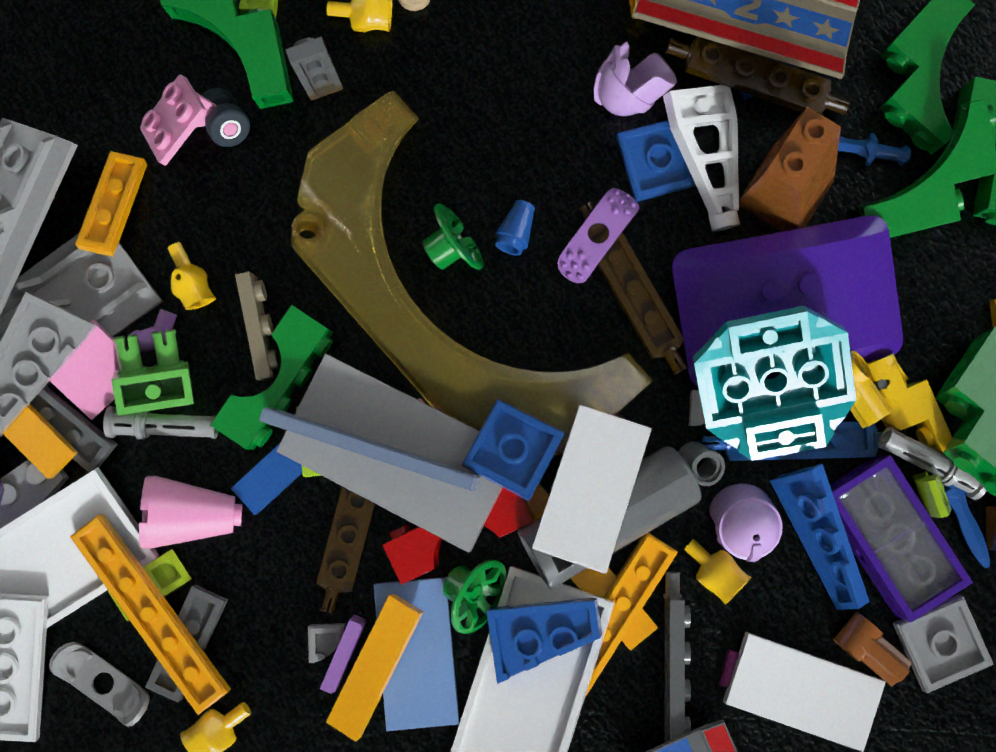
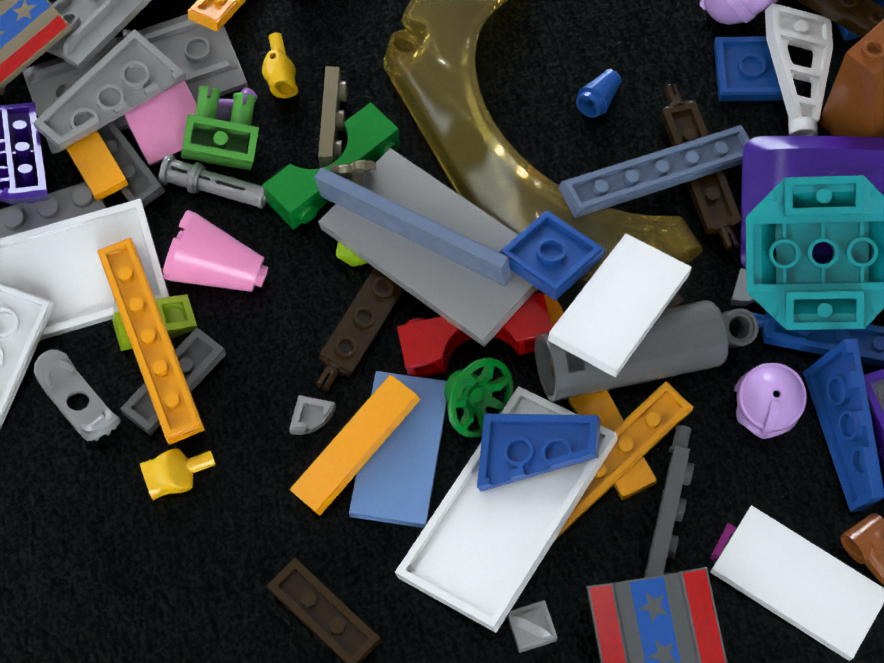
camera: 10 degrees right, 20 degrees down
blue tile [231,444,302,515] -> none
medium lavender tile [320,614,366,694] -> none
green wheel [423,203,484,270] -> none
medium lavender piece [557,188,639,283] -> none
yellow piece [684,539,751,605] -> none
none -> dark tan plant [329,160,376,187]
none -> sand blue tile [558,125,750,218]

